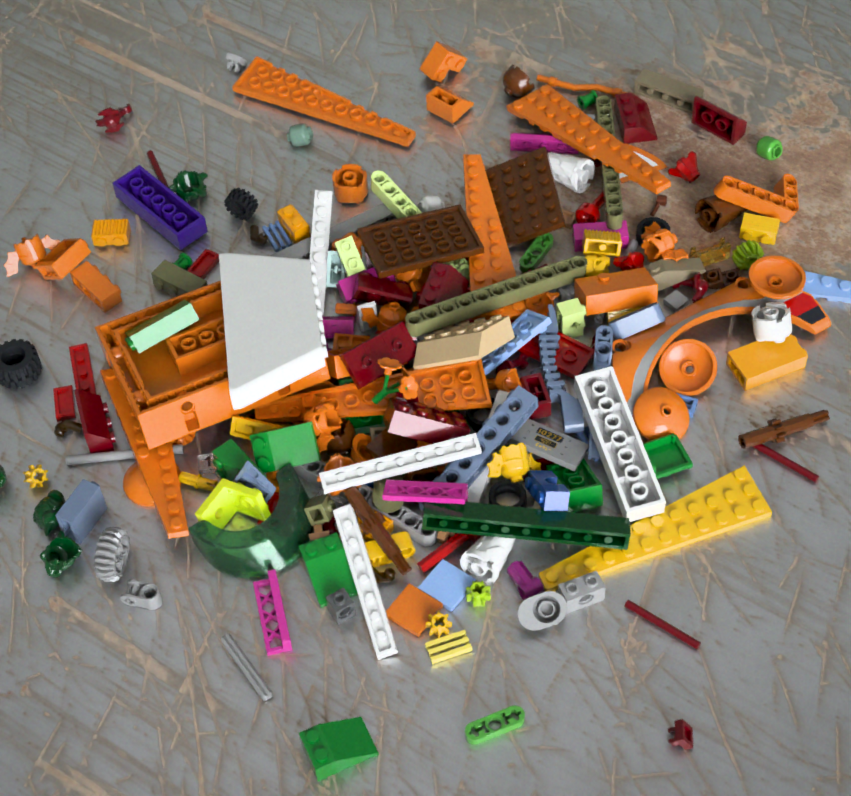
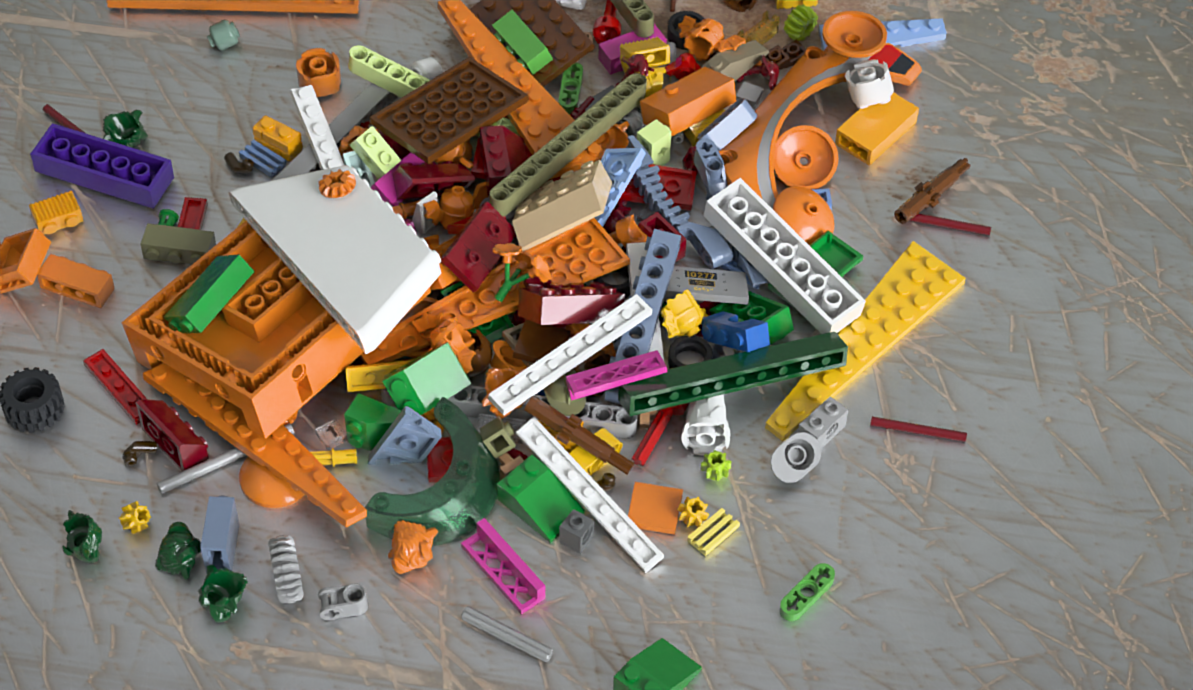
camera: 30 degrees left, 0 degrees up
red tile [53,385,76,422] -> none
neon yellow bracket [195,478,272,541] -> none
black tyre [224,188,259,220] -> none
light blue tile [418,559,476,612] -> none
magenta piece [507,561,545,601] -> none
dark red tile [668,719,693,750] -> none
none -> orange gear [318,169,356,198]
none -> orange hair [388,520,438,574]
none -> bright green brick [492,10,553,75]
none -> dark red piece [614,53,655,88]

